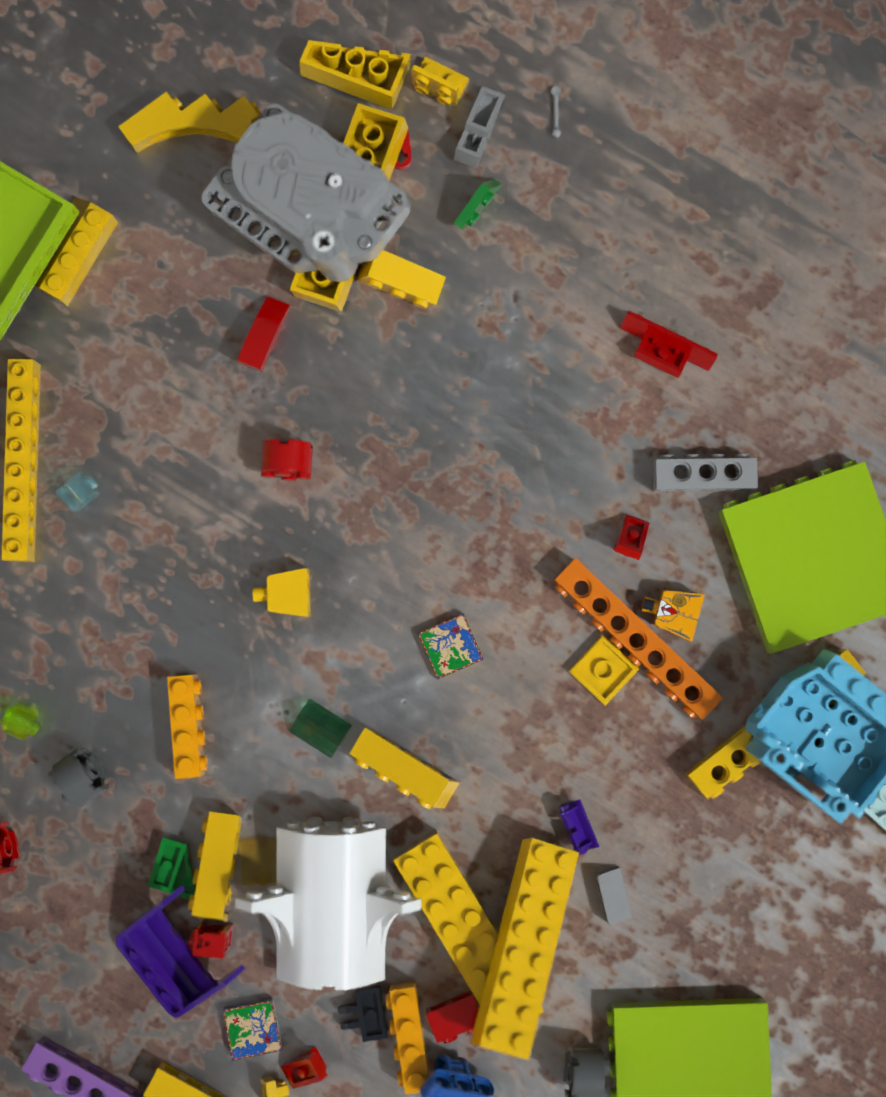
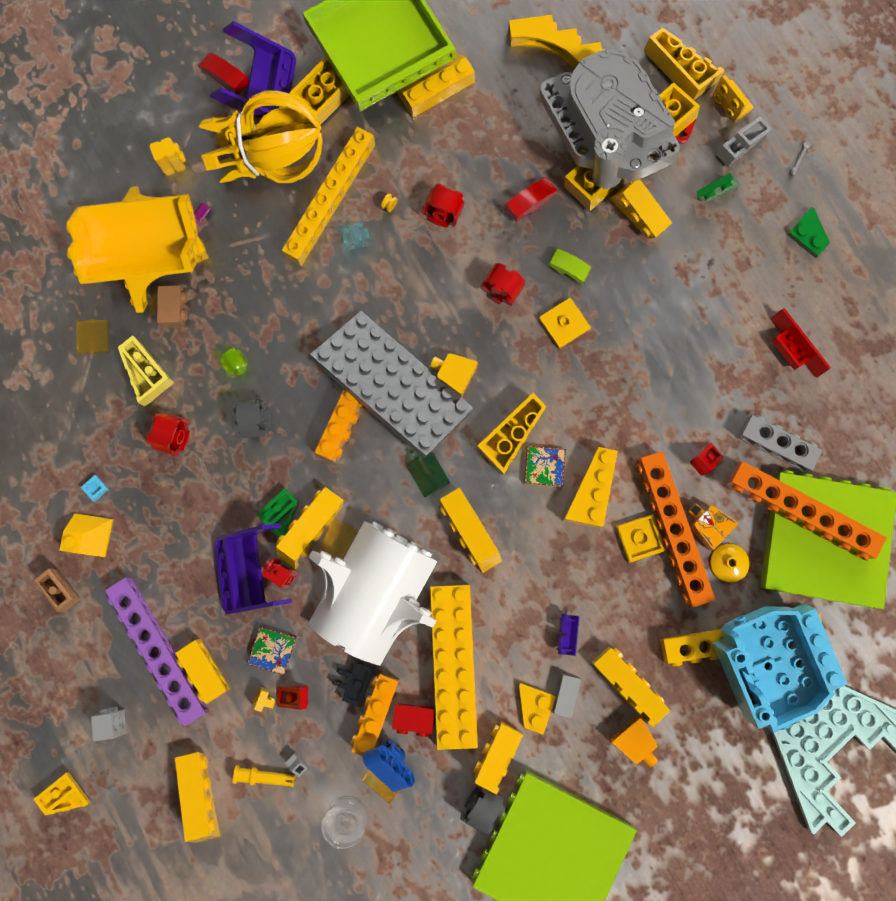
camera: 30 degrees right, 5 degrees down
yellow brick [470,838,579,1060] -> none
none -> plate [309,311,473,459]
none -> yellow bush [381,193,398,213]
none -> red brick [422,184,465,228]
none -> yellow wedge [472,722,523,795]
none -> yellow wedge [475,393,546,474]
none -> yellow wing [519,683,556,735]
none -> yellow plate [539,298,591,349]
none -> lime slope [548,248,591,284]
none -> yellow wedge [562,447,618,528]
none -> yellow wedge [592,647,670,728]
none -> light orange torso [609,715,658,768]
none -> yellow dish [710,544,749,583]
none -> orange brick [727,461,887,561]
none -> green wing [787,207,830,258]

